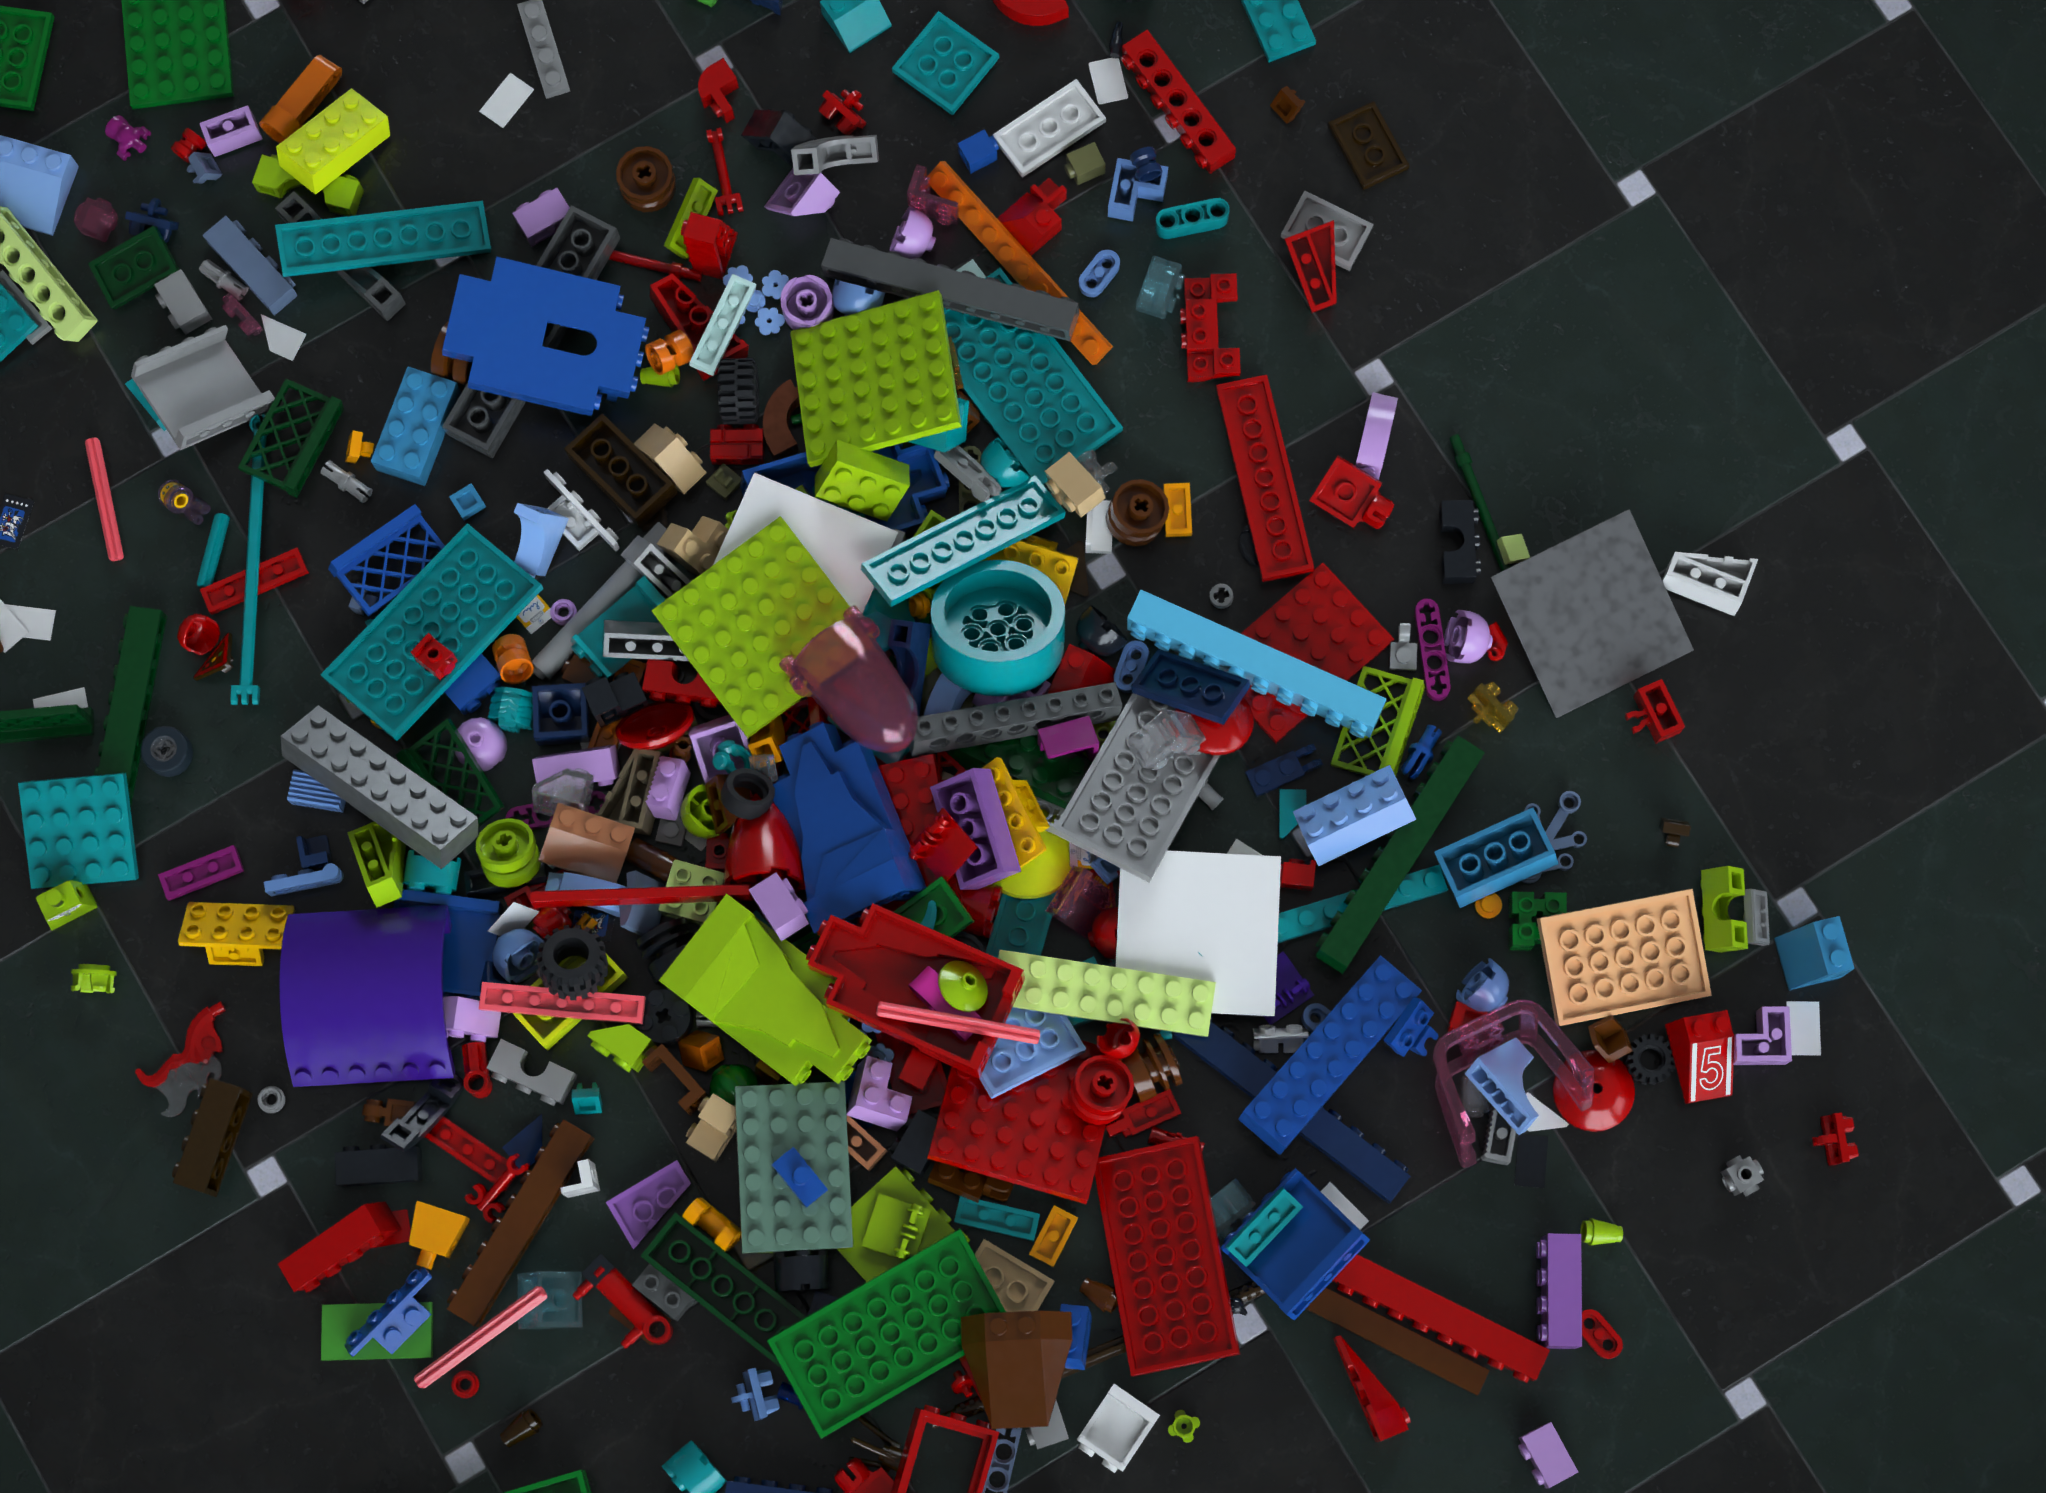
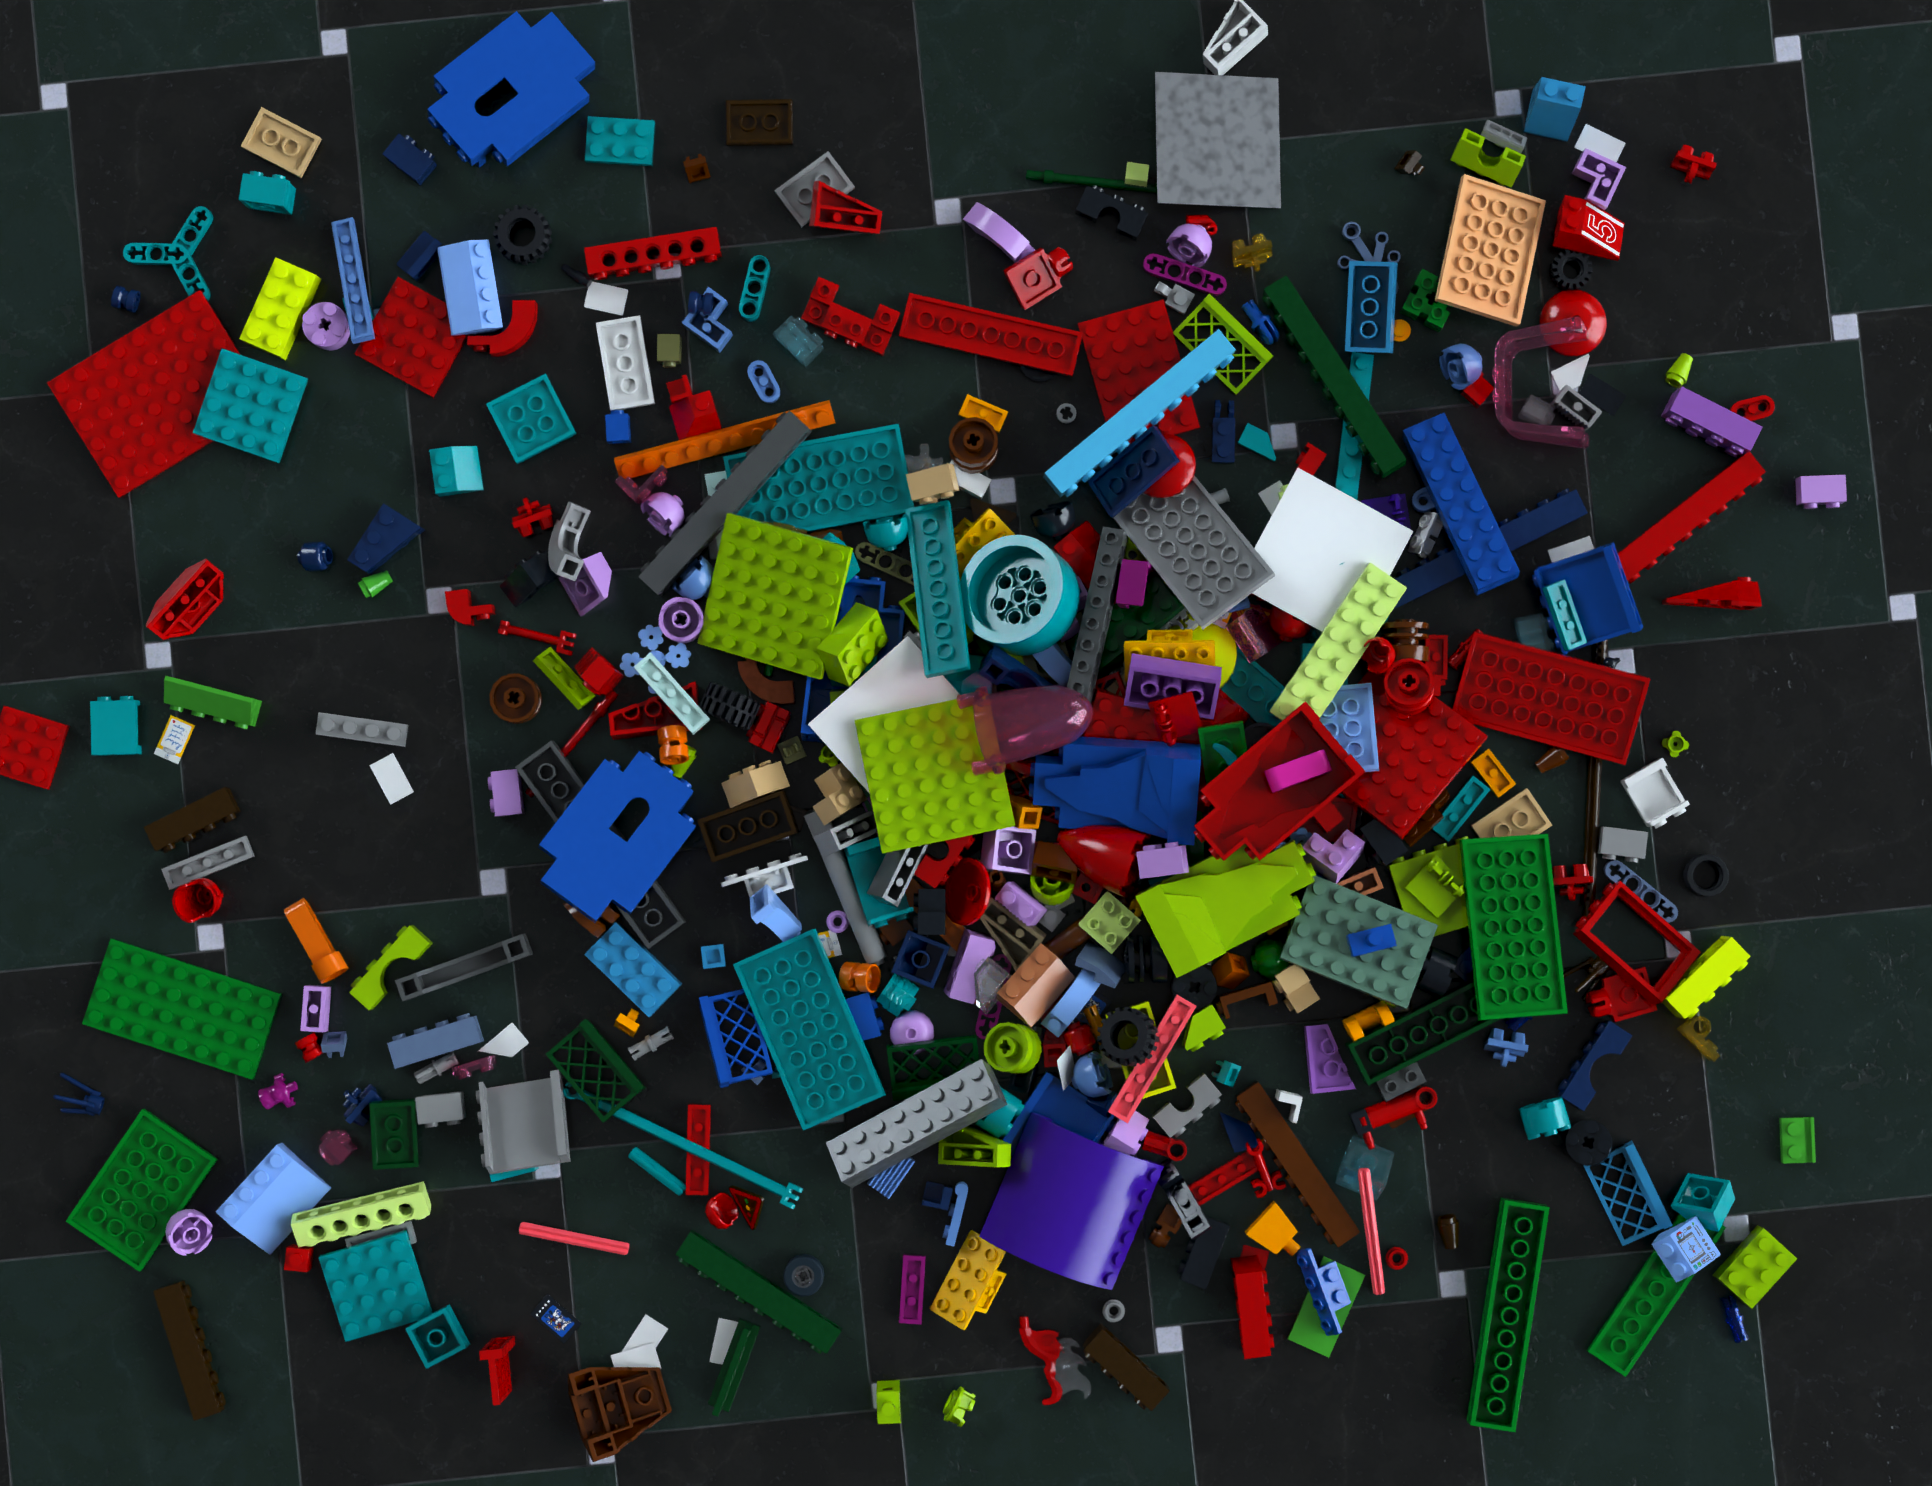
camera: 65 degrees left, 10 degrees up
teal plate [18,773,139,889] -> none
clear purple piece [158,480,211,525] -> none
teal plate [275,201,491,277] -> none
neon yellow brick [276,88,390,195] -> none
red brick [410,633,458,680] -> none
red tile [530,884,751,908] -> none
teal piece [713,740,755,774] -> none
black tyre [721,768,775,820] -> none
clear tile [749,754,778,782] -> none
coral axle [876,1001,1040,1044] -> none
light orange plate [909,592,931,619] -> none
light grey hinge [934,445,1002,502] -> none
lime dish [938,960,988,1012] -> none
reddish brown wedge [961,1311,1073,1429] -> none
blue brick [1060,1304,1092,1370] -> none
medium blue plate [1114,640,1150,693] -> none
clear brick [1126,709,1206,770] -> none
light blue brick [1293,765,1416,866] -> none
reddish brown tile [1306,1288,1490,1396] -> none
blue plate [1384,996,1439,1057] -> none
light blue arch [1465,1038,1539,1135] -> none
reddish brown panel [1588,1015,1632,1063] -> none
red brick [1625,679,1685,744] -> none
light grey brick [1721,1155,1764,1197] -> none

